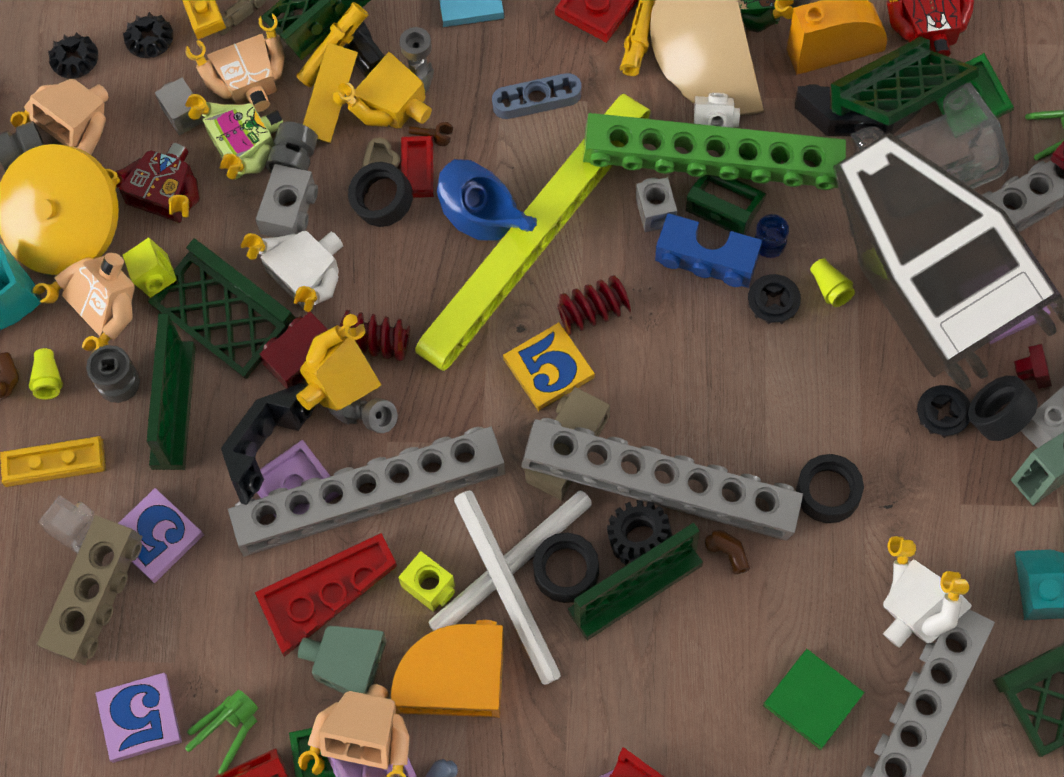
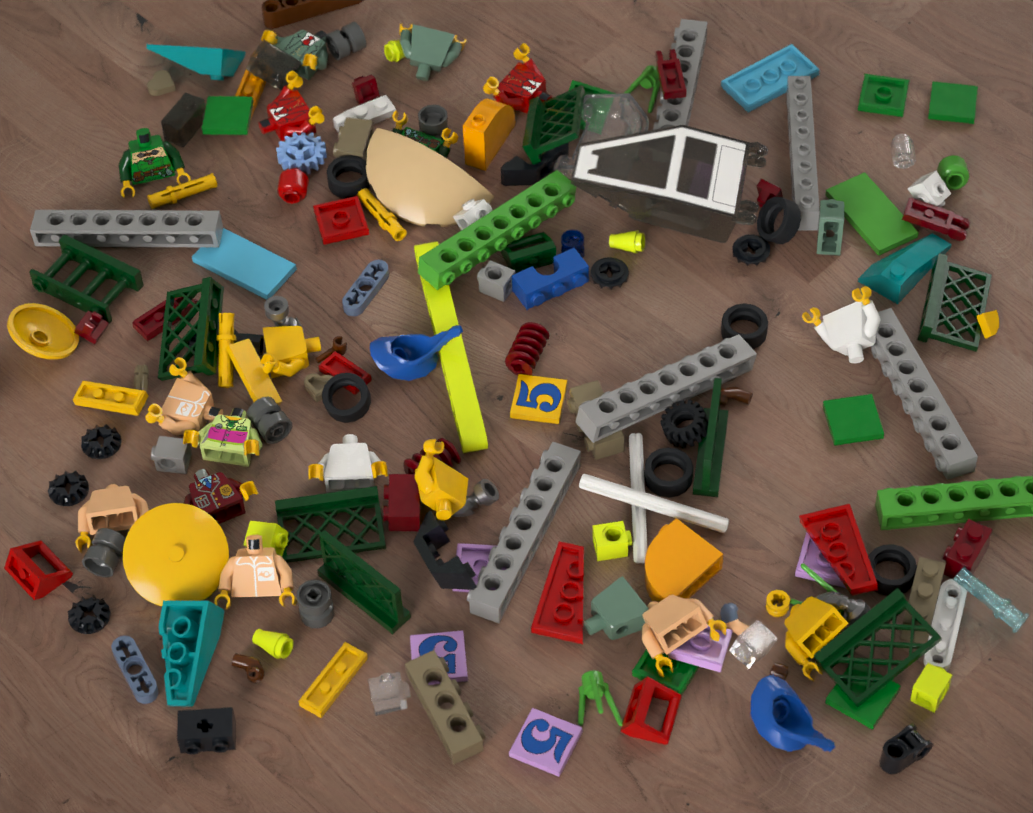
camera: 50 degrees left, 15 degrees down
light grey brick [255,164,318,237] -> none

